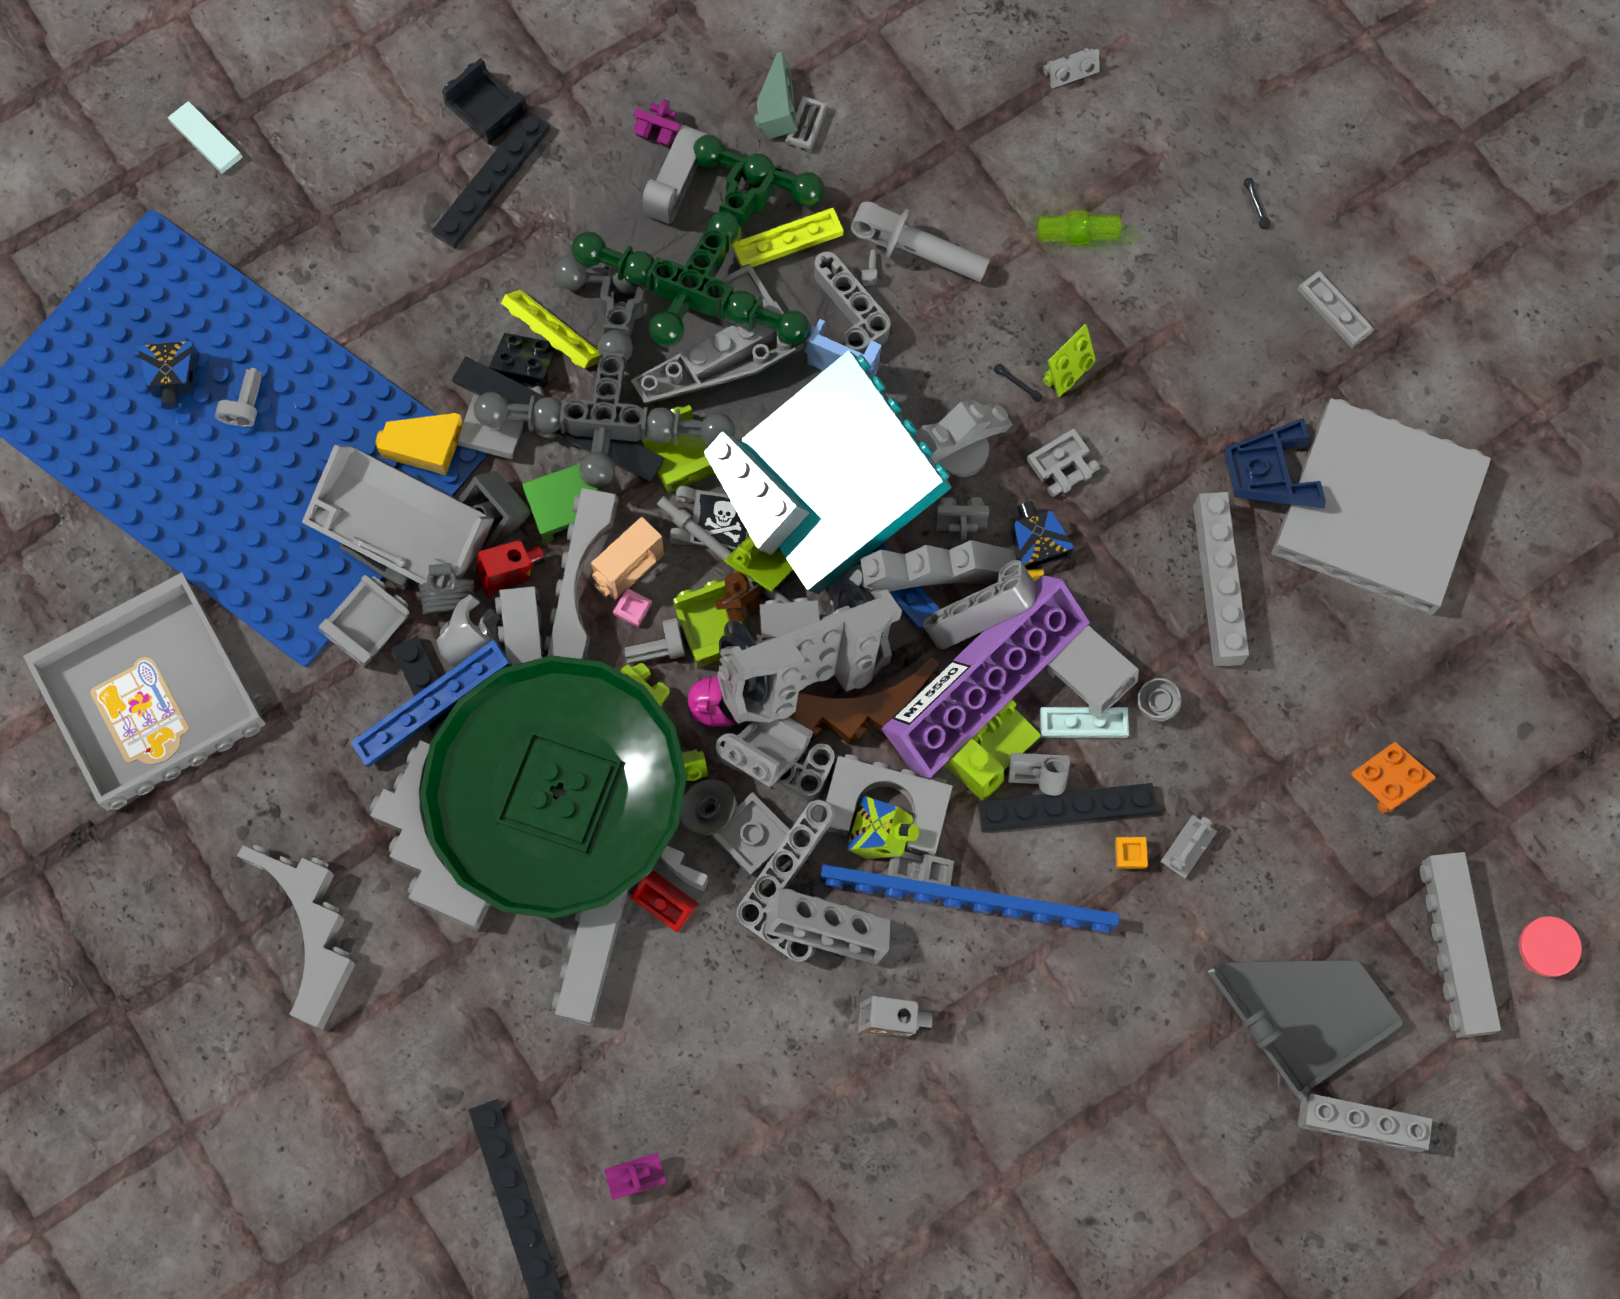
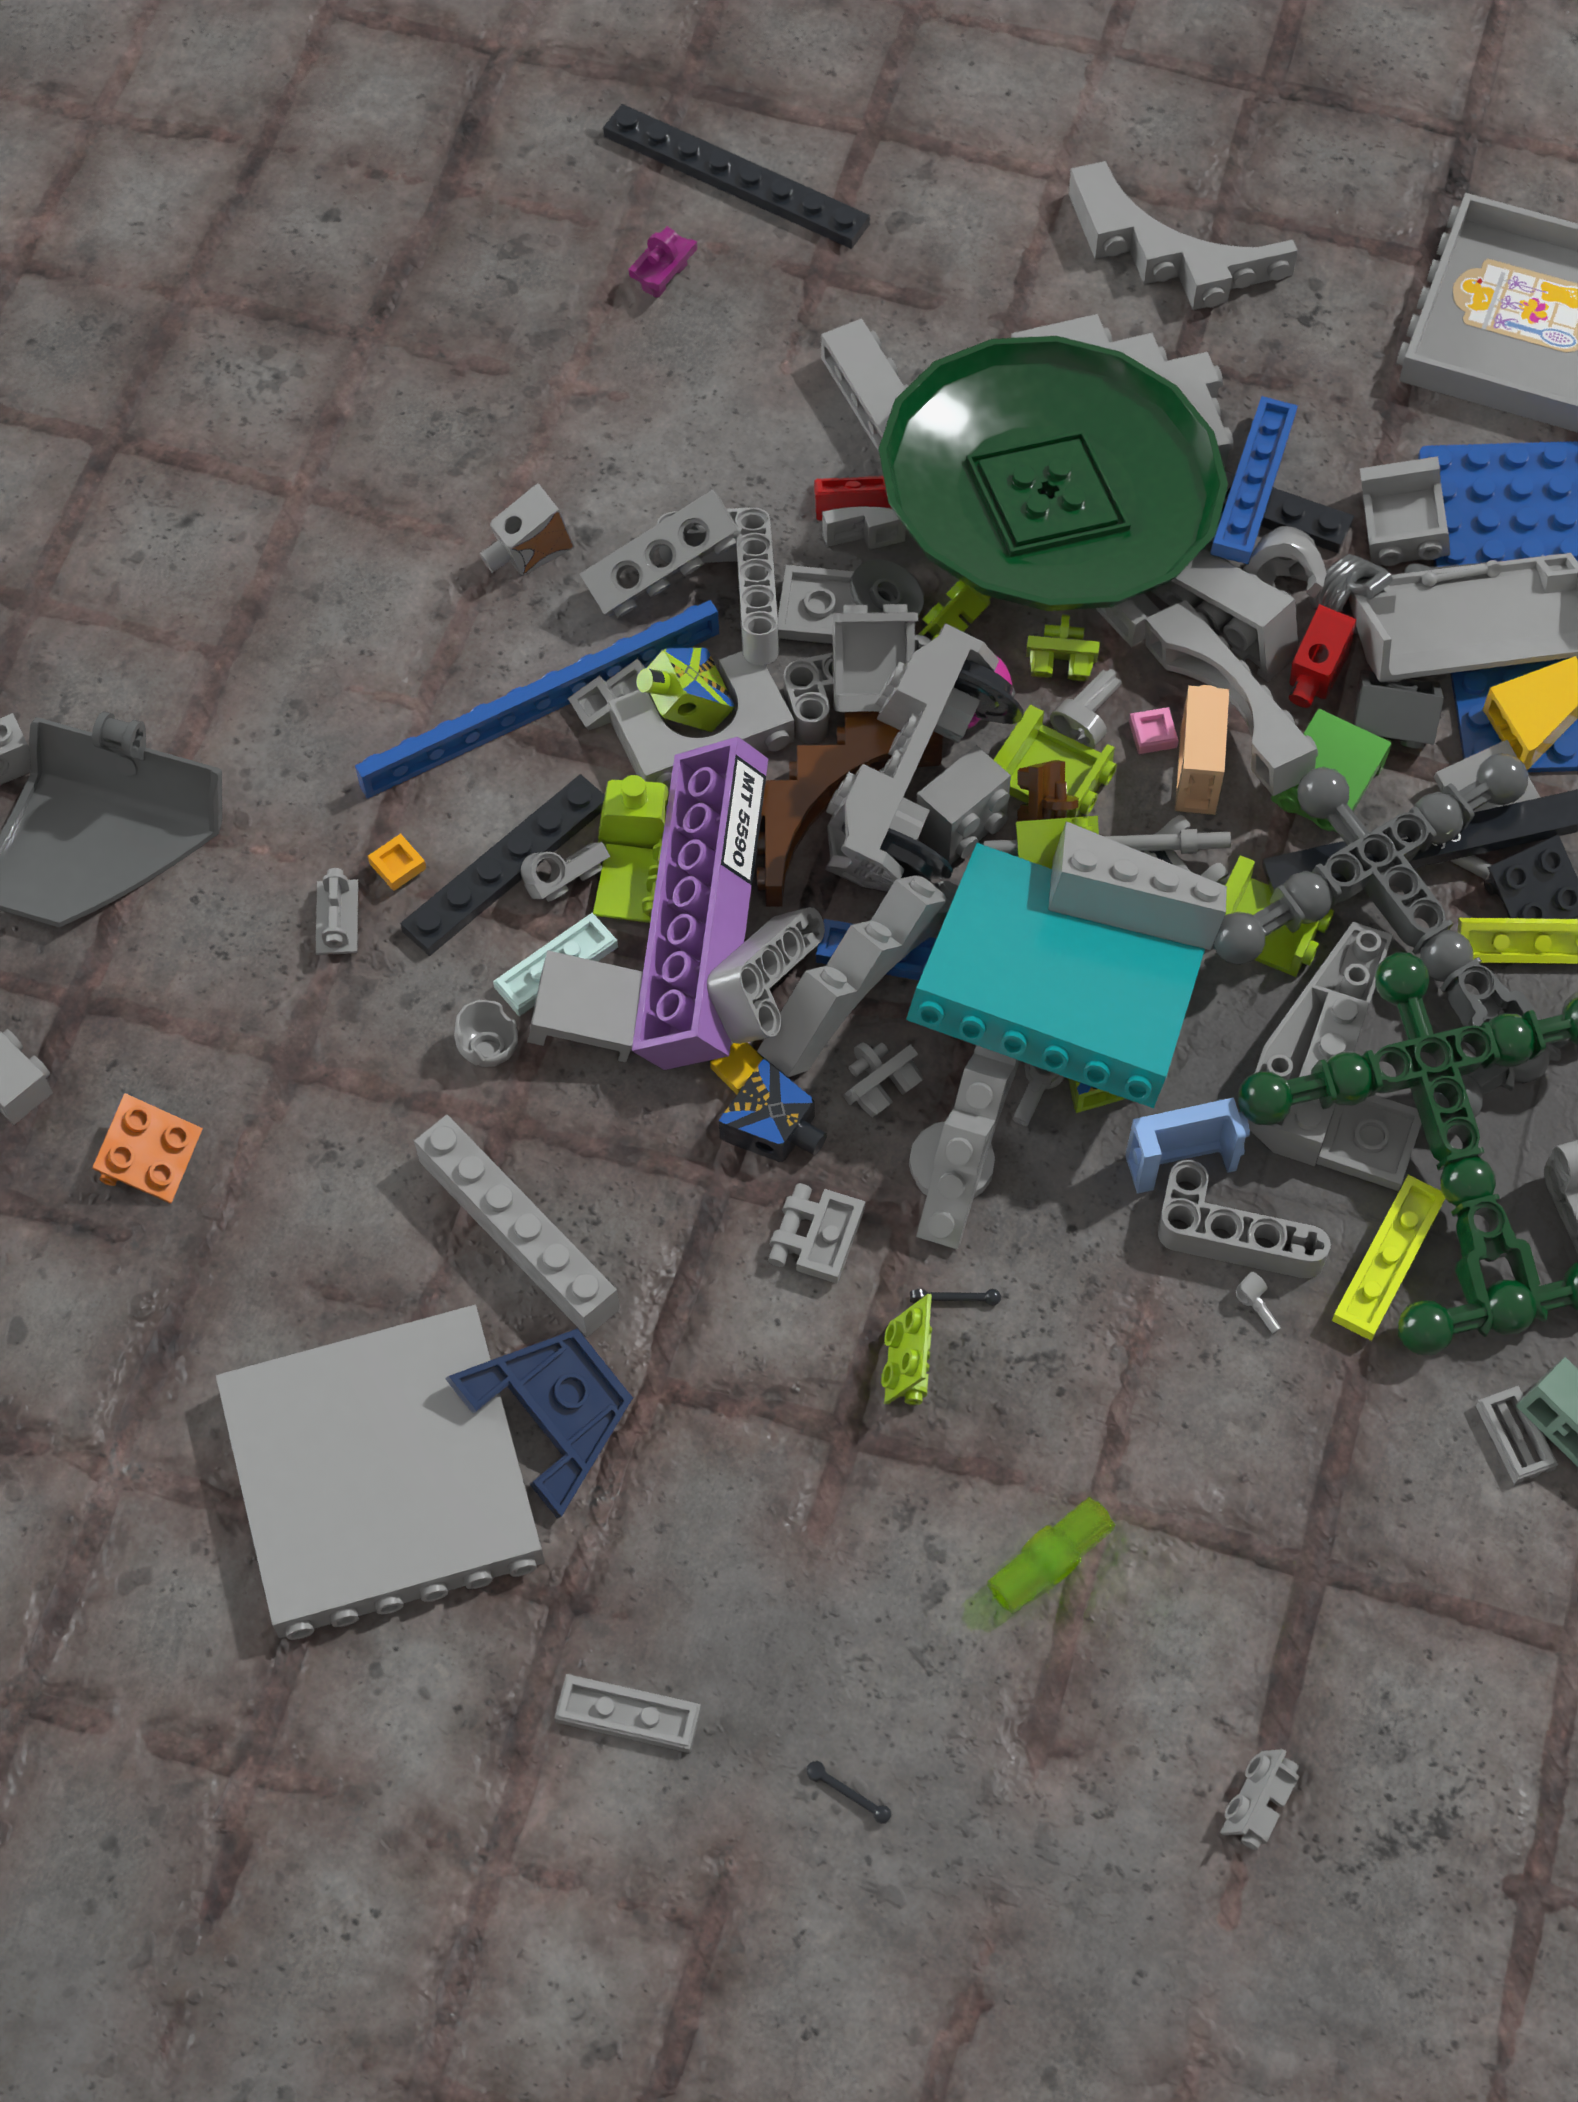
camera: 145 degrees right, 10 degrees down
light grey piece [851,202,990,282] -> none

